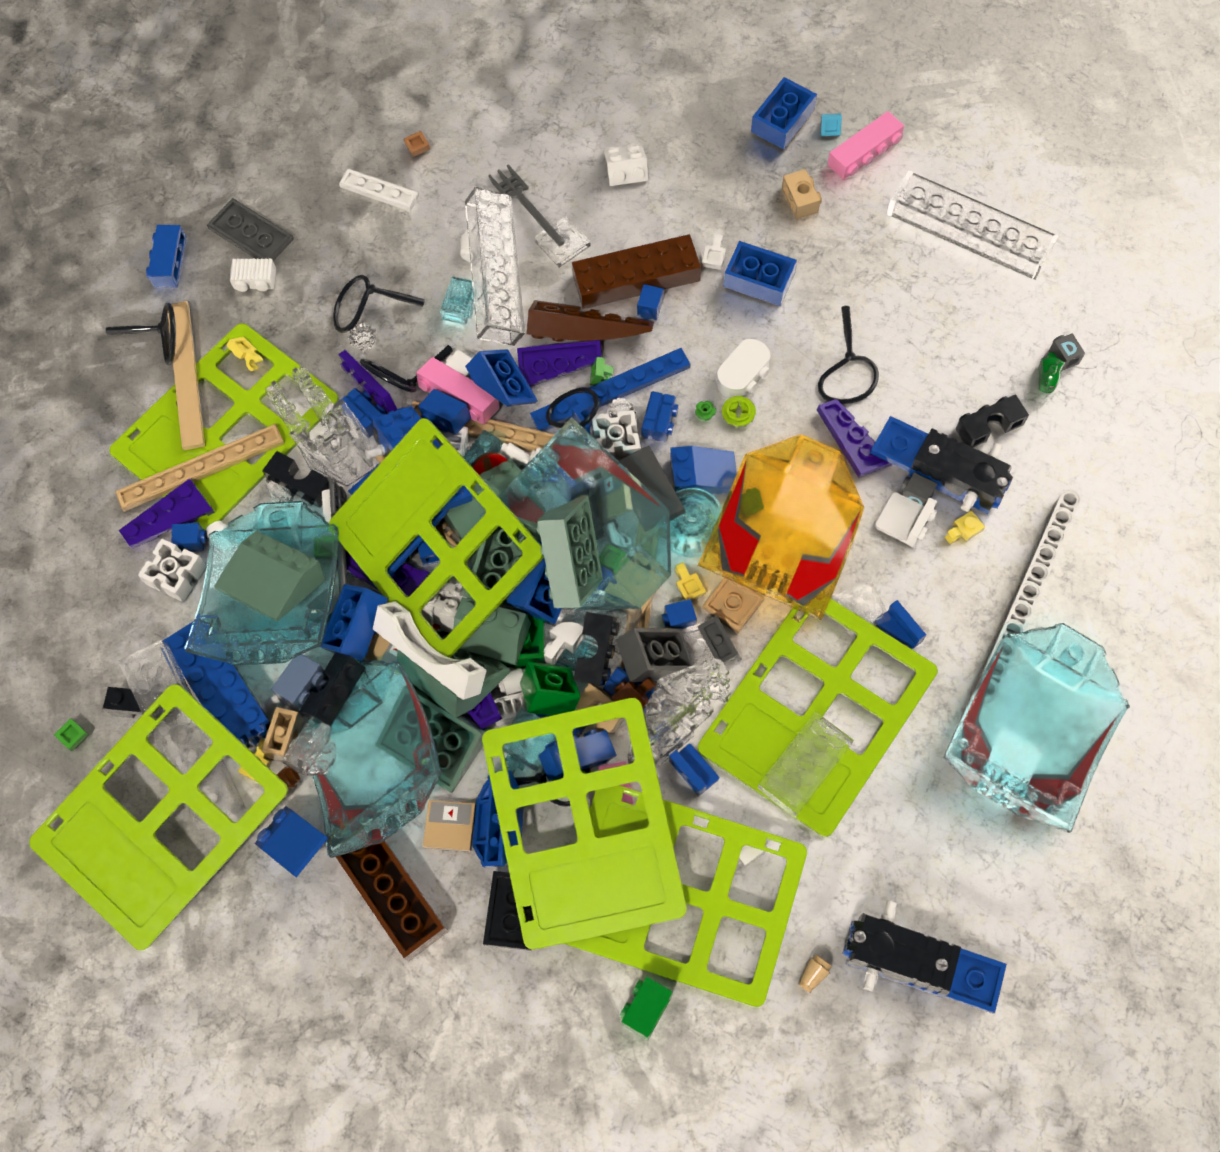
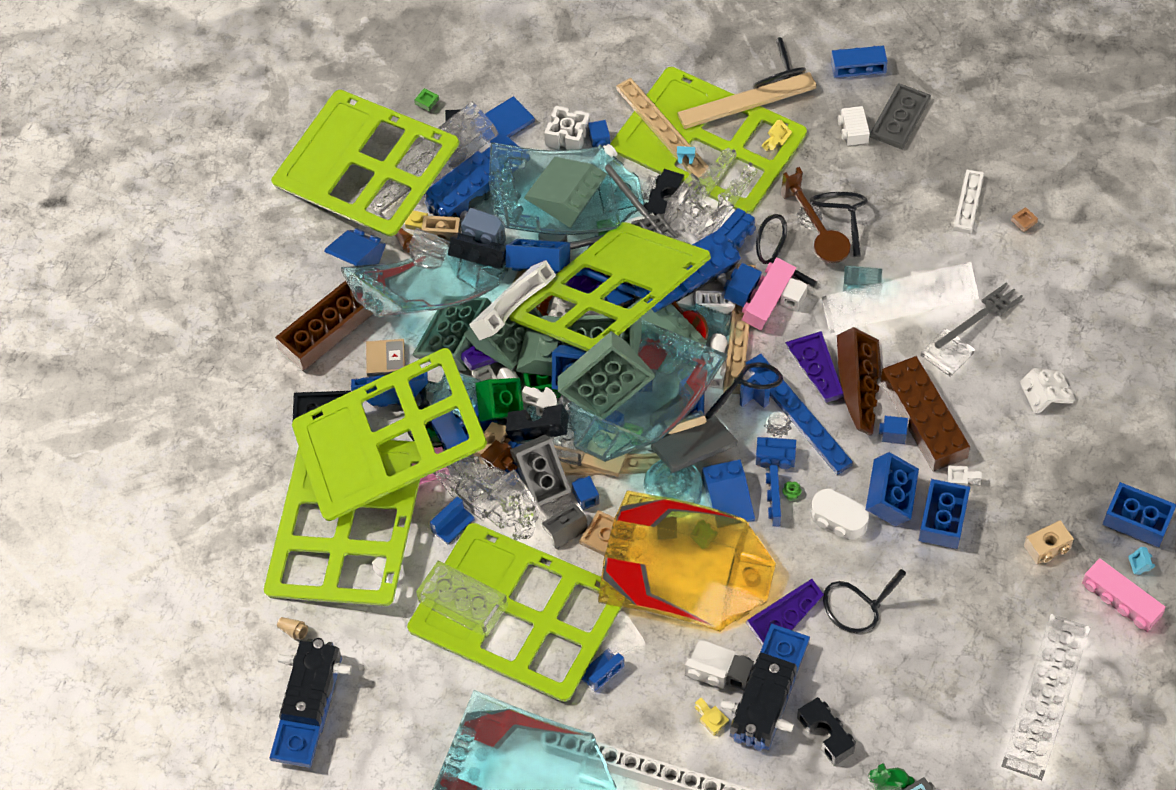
camera: 80 degrees right, 10 degrees down
dark purple wing [119,479,215,549] -> none
dark purple wing [338,350,398,414] -> none
blue slope [465,349,538,407] -> none
bright green tile [590,357,613,385] -> none
white brick [592,410,640,462] -> none
green brick [620,976,673,1041] -> none
light yellow plate [675,562,706,601] -> none
lime gear [722,396,756,428] -> none
none -> blue tile [471,96,535,146]
none -> dark grey piece [604,164,678,238]
none -> medium azure tile [677,146,696,165]
none -> blue plate [766,465,781,526]
none -> reddish brown piece [781,167,851,263]
none -> blue brick [865,452,919,527]

